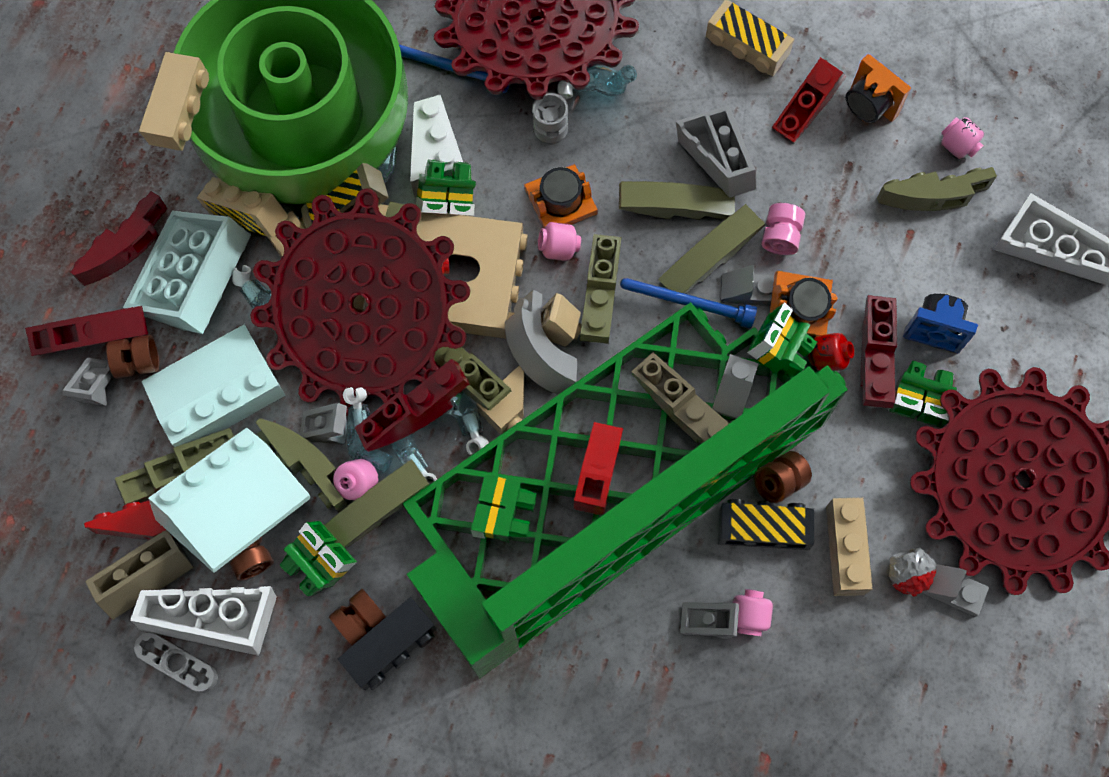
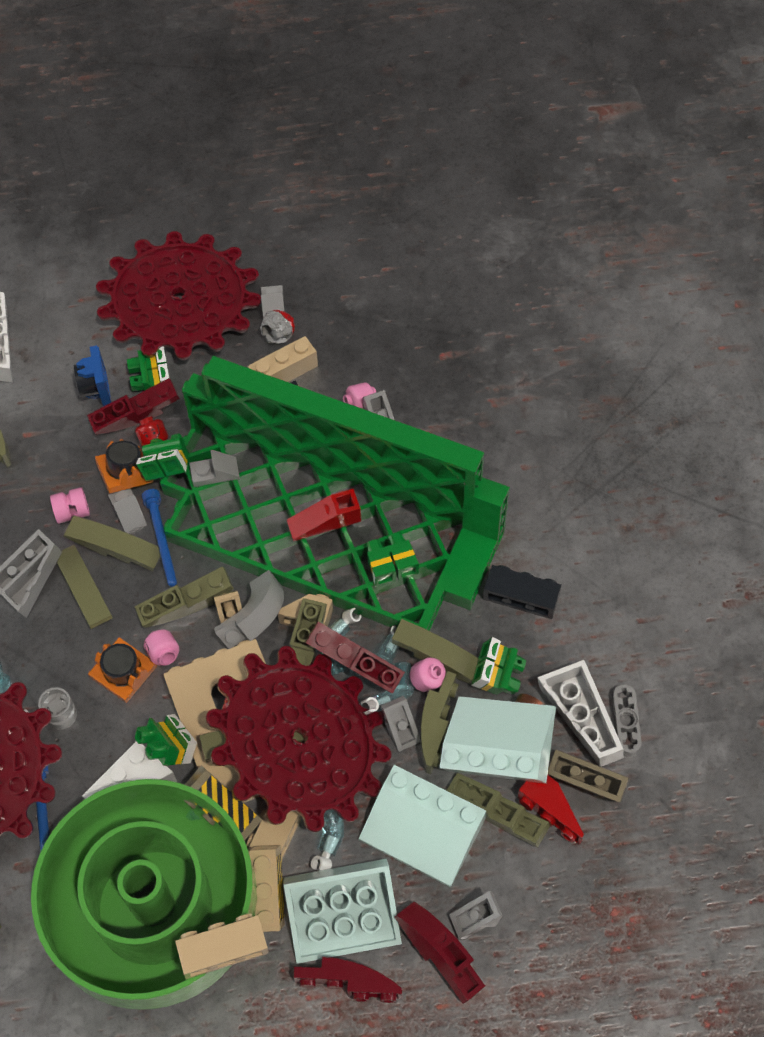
camera: 120 degrees left, 10 degrees down
copper wheel [107,335,159,379] -> none
copper wheel [328,588,386,646] -> none
dark tan slope [631,353,729,443] -> none

